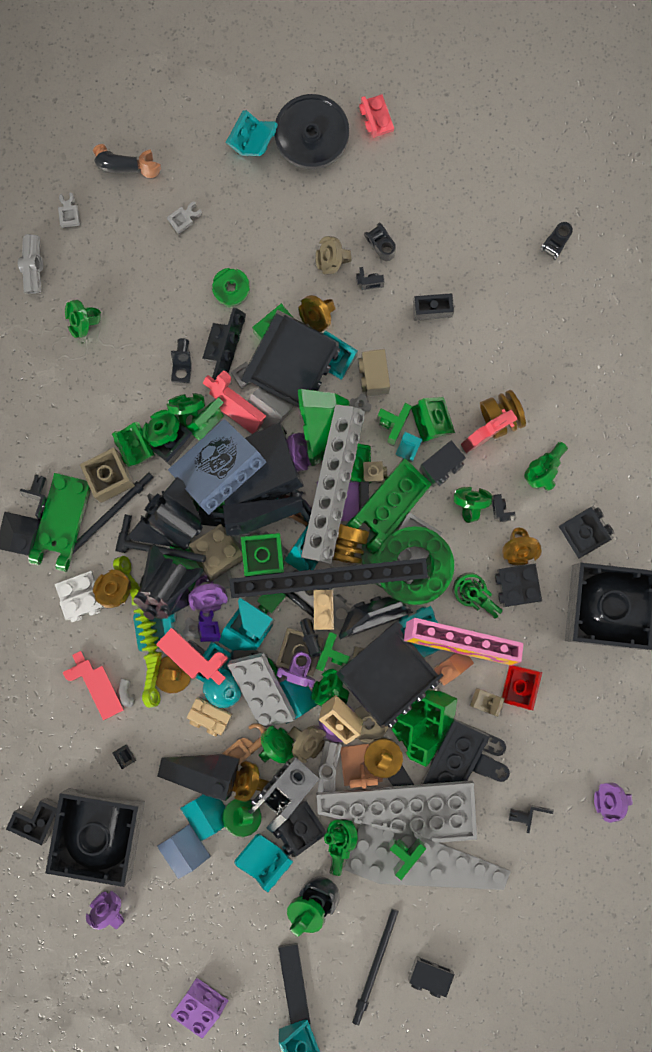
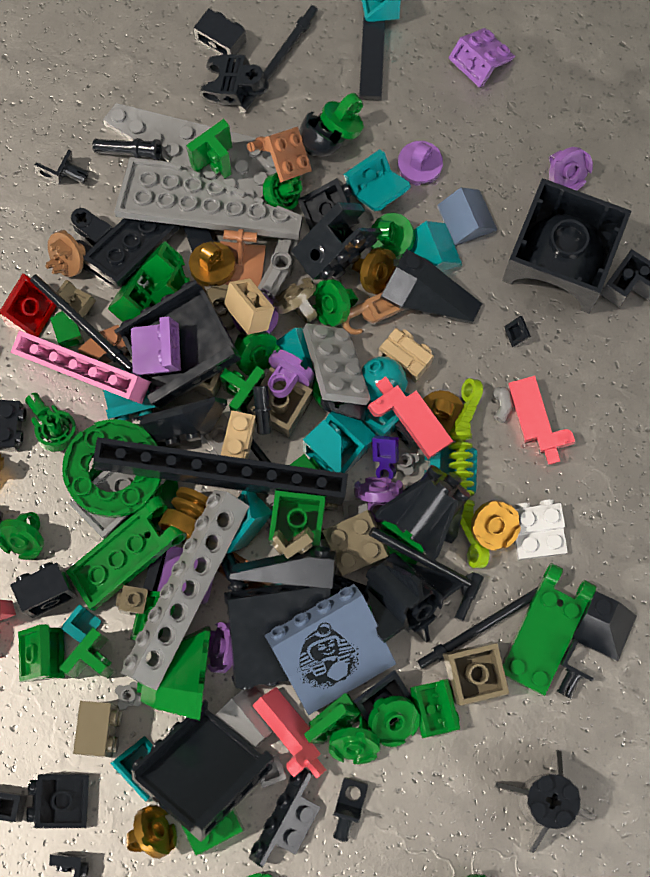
camera: 170 degrees left, 10 degrees down
none -> black plate [26,774,89,828]
none -> black bar [30,274,133,373]
none -> medium nougat plate [45,230,86,277]
none -> green brick [50,311,85,349]
none -> black pin [92,138,162,160]
none -> medium lavender bracket [131,317,181,376]
none -> black piece [200,54,269,105]
none -> nougat plate [247,126,312,182]
none -> dark tan bracket [272,527,314,559]
none -> medium lavender tile [398,141,443,186]
none -> black brick [494,750,596,853]

